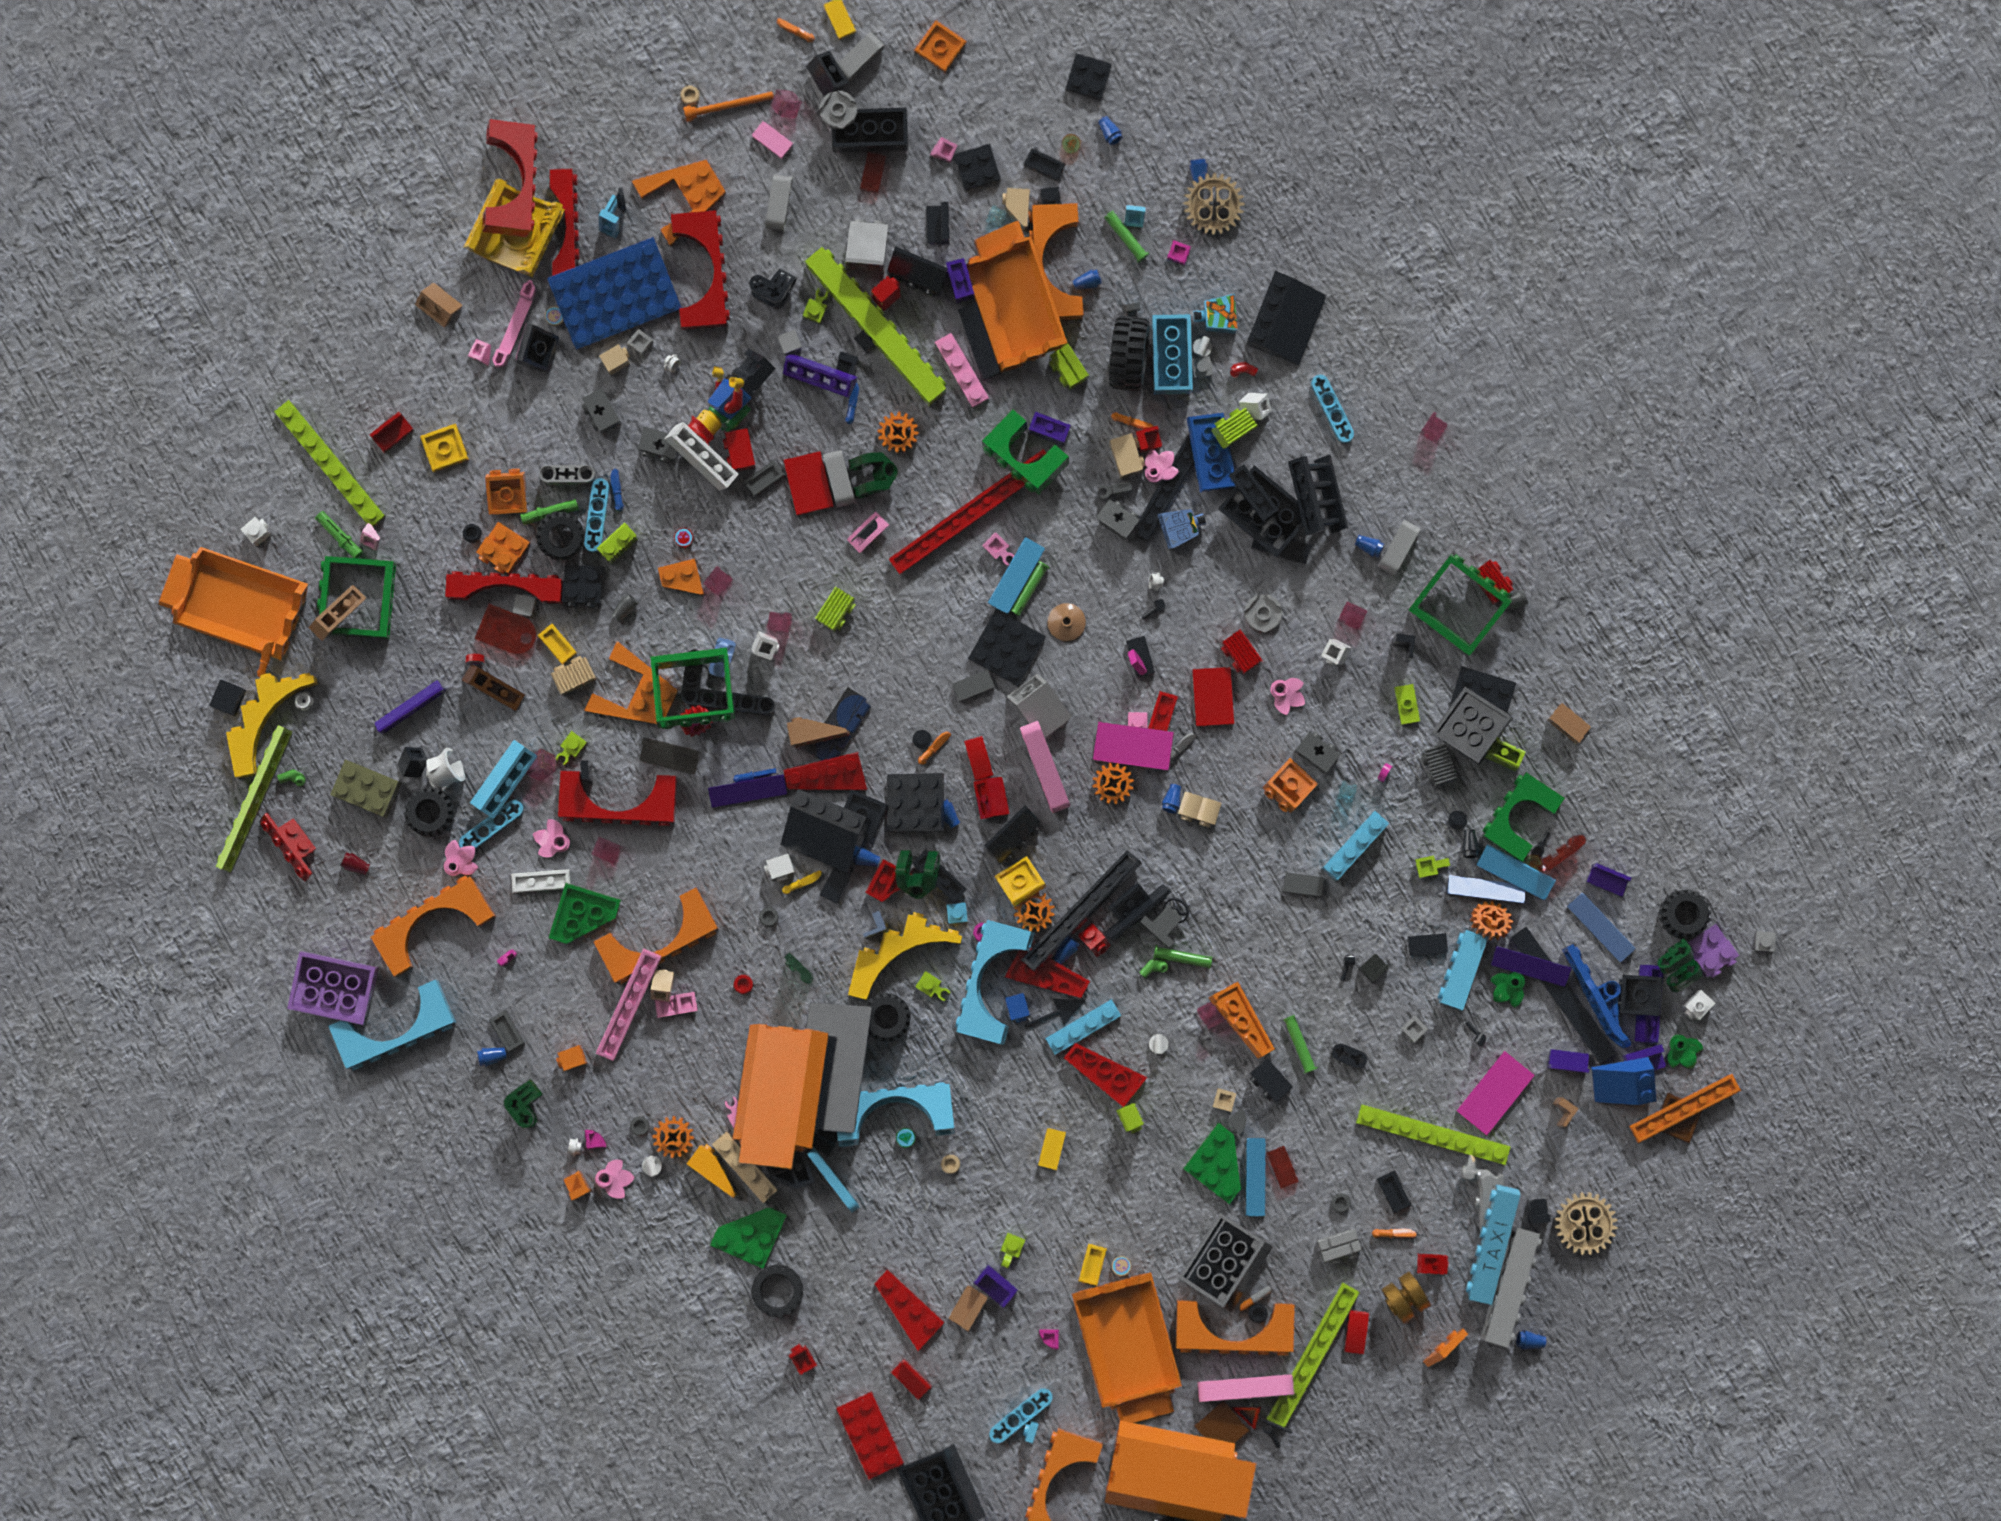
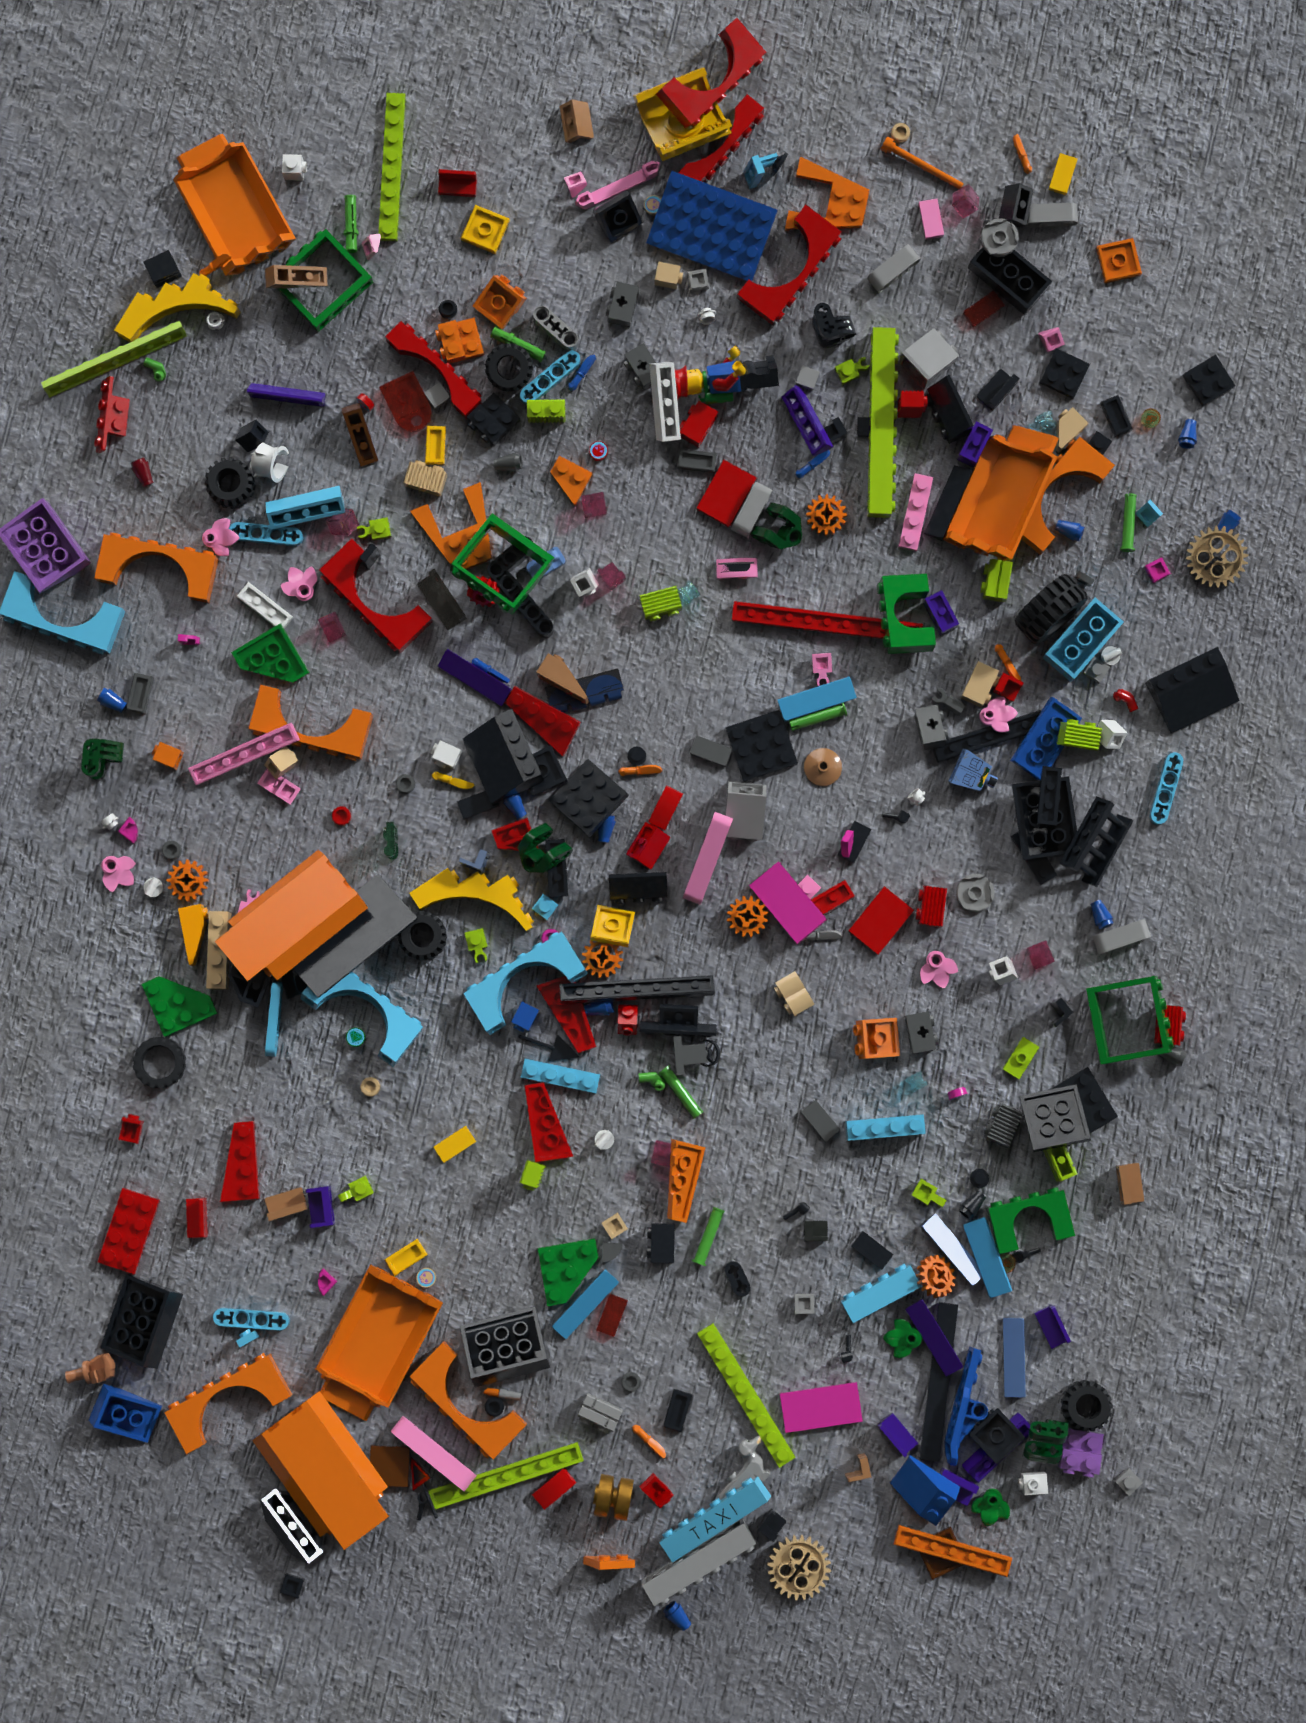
camera: 45 degrees right, 0 degrees up
olive brick [330,759,402,818] -> none
orange panel [564,1170,591,1200] -> none
blue cone [1161,784,1182,814] -> none
torso [1193,294,1237,334] -> none
clear pink panel [1420,412,1447,444] -> none
clear red hinge [1537,835,1586,872] -> none
none -> clear light blue wheel [677,580,700,604]

